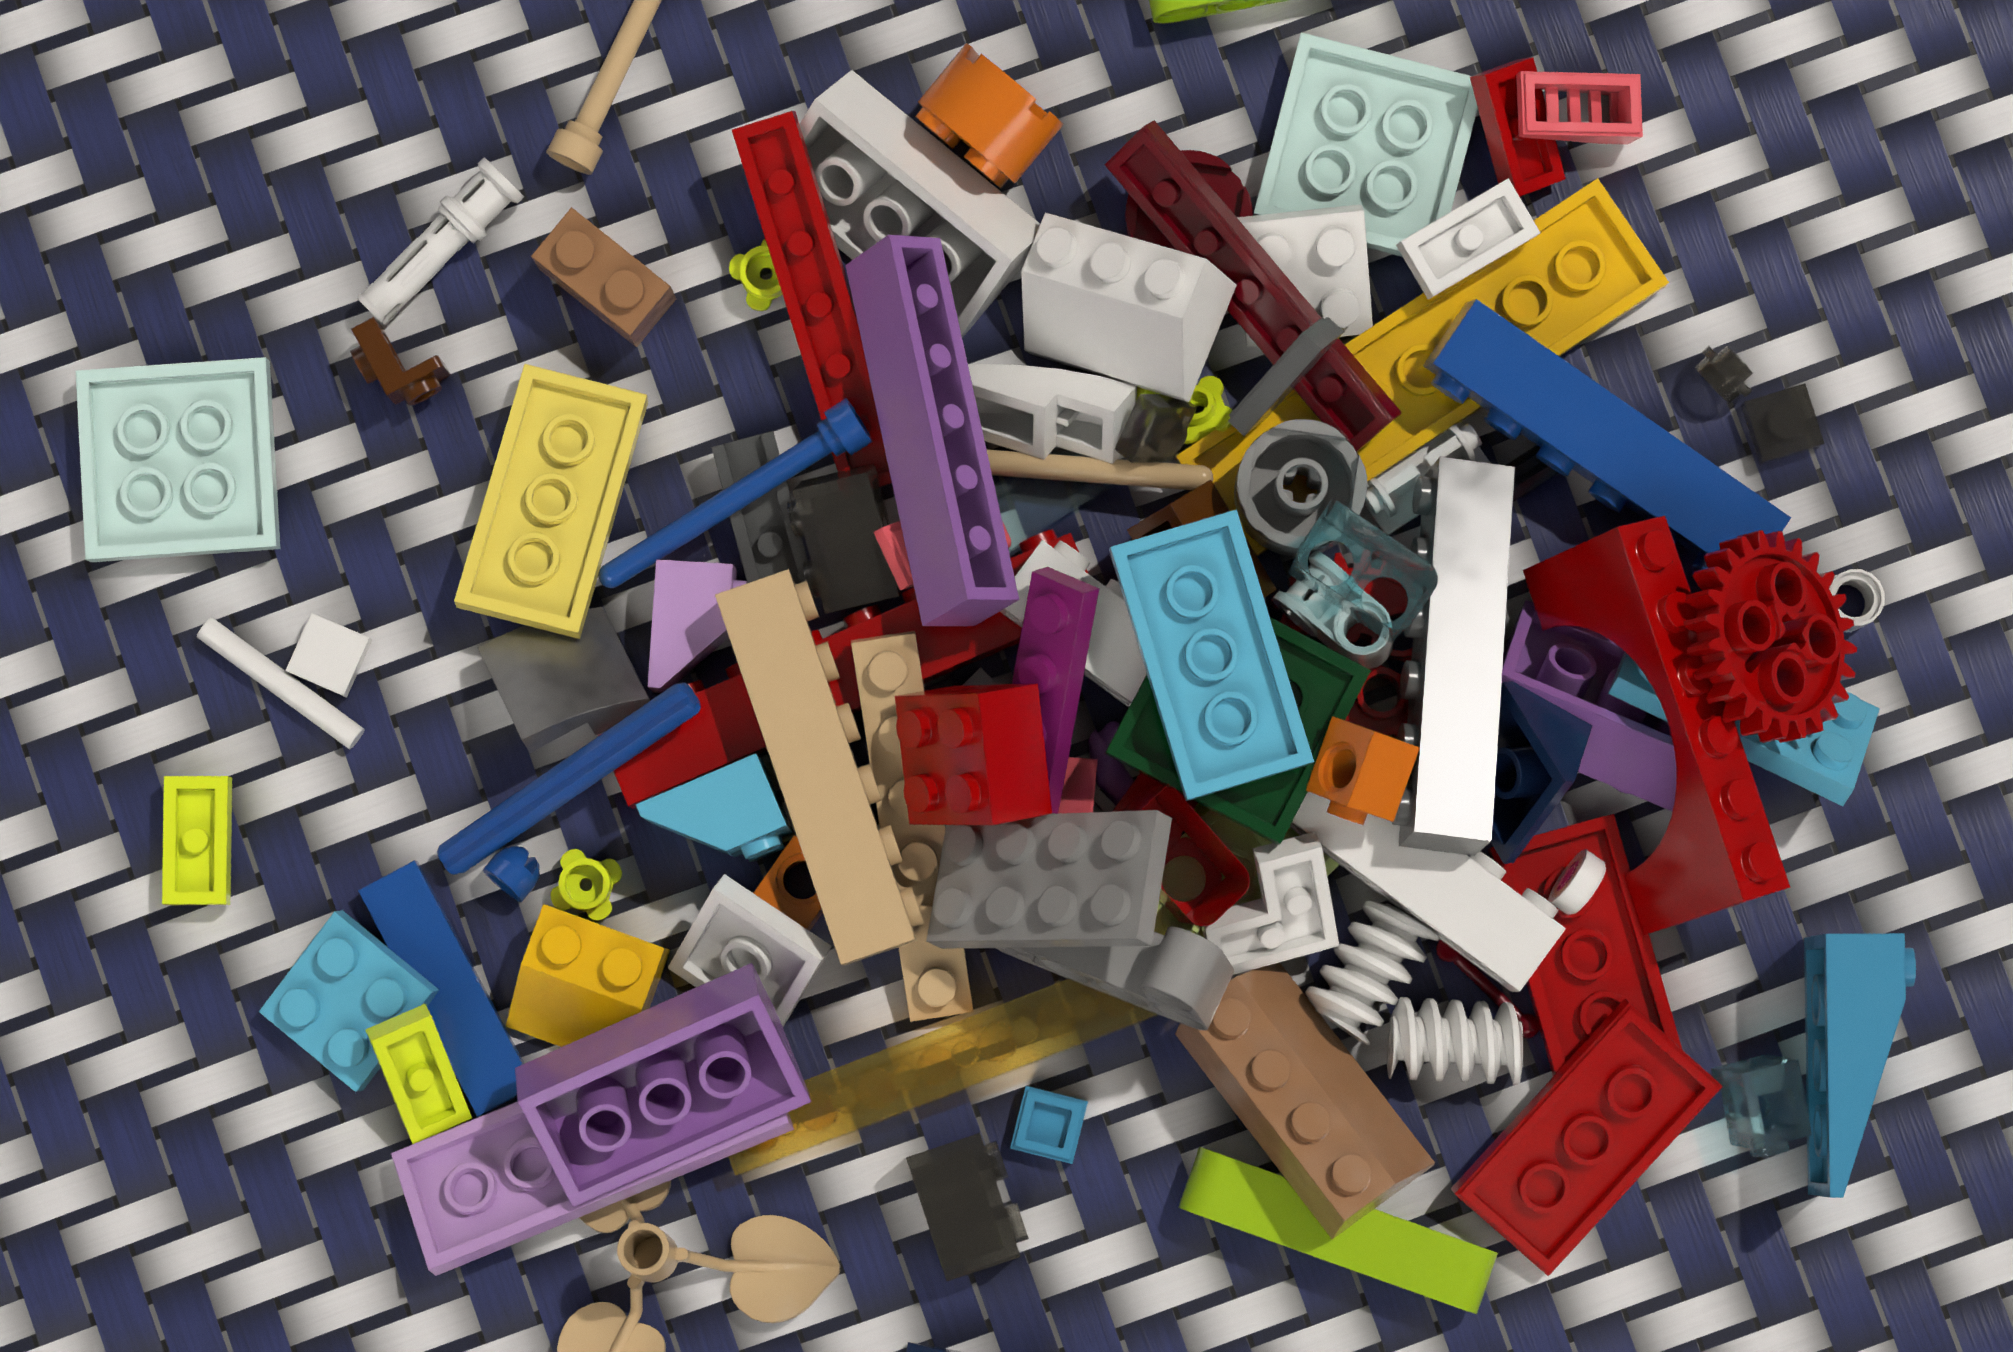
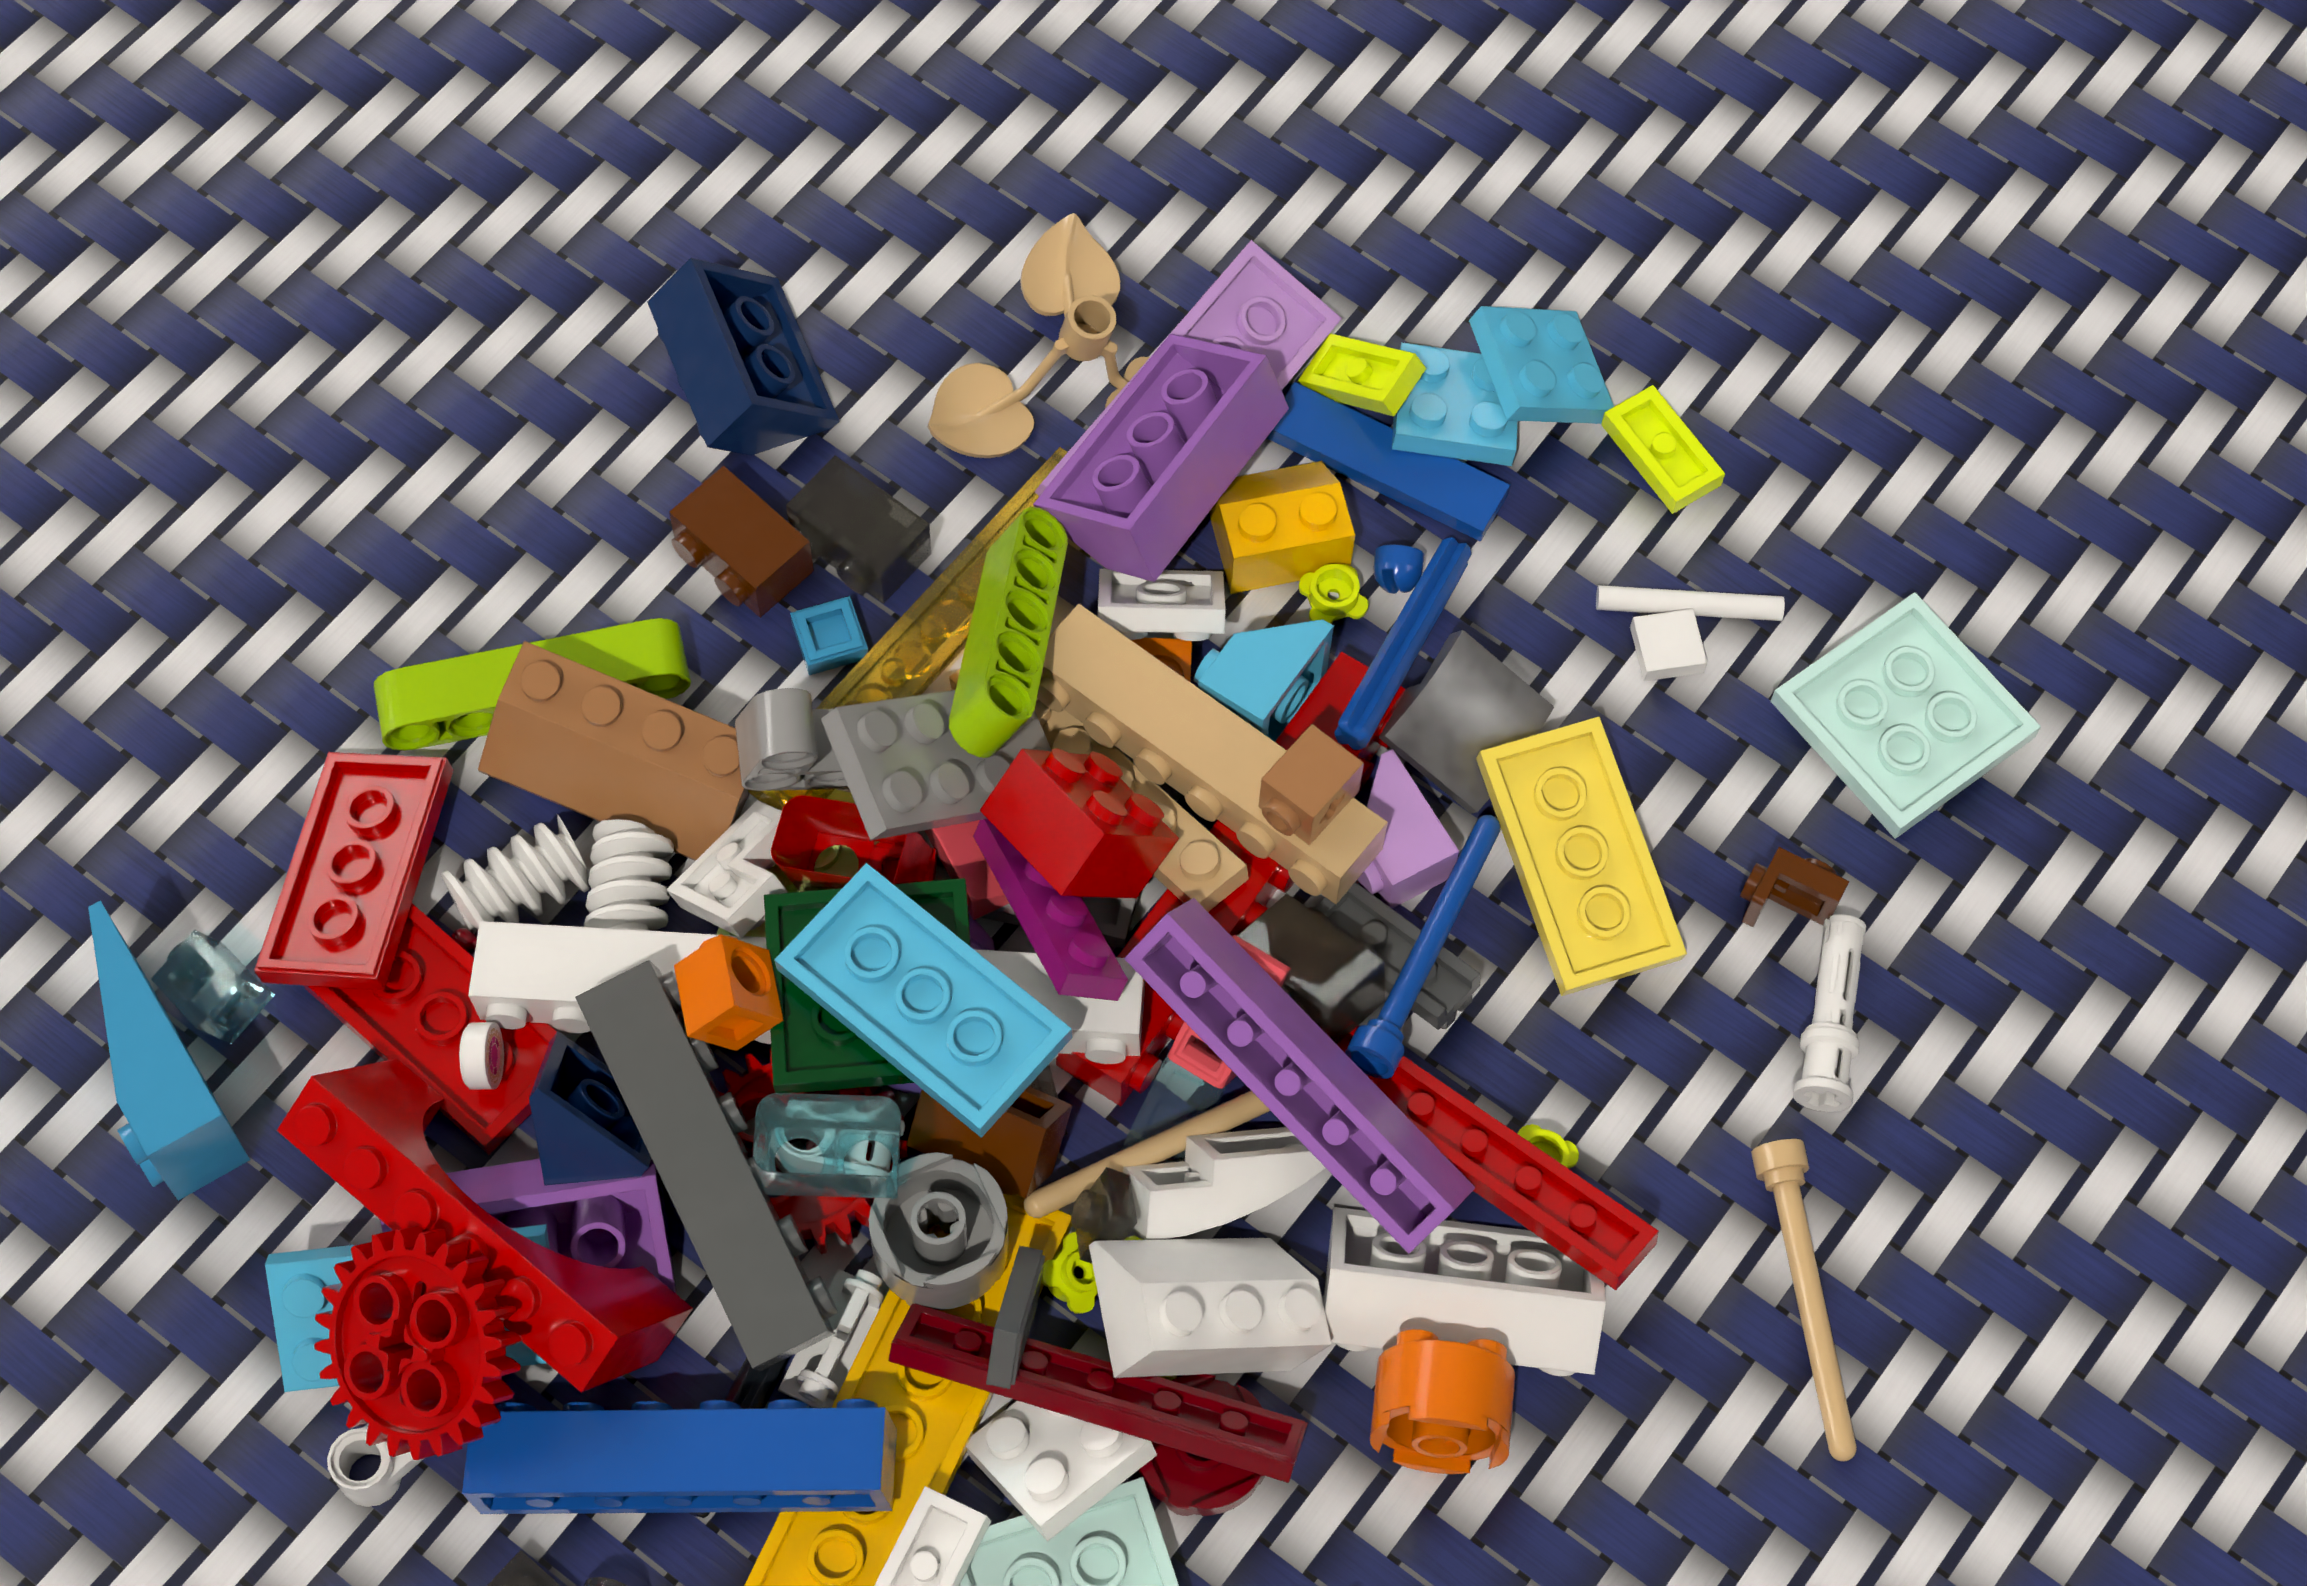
camera: 140 degrees right, 20 degrees down
medium nougat brick [531,207,676,347] -> none
none -> reddish brown brick [669,465,814,618]
none -> lime beam [949,507,1068,758]
none -> medium nougat brick [1258,724,1364,846]
none -> medium azure plate [1469,306,1614,424]

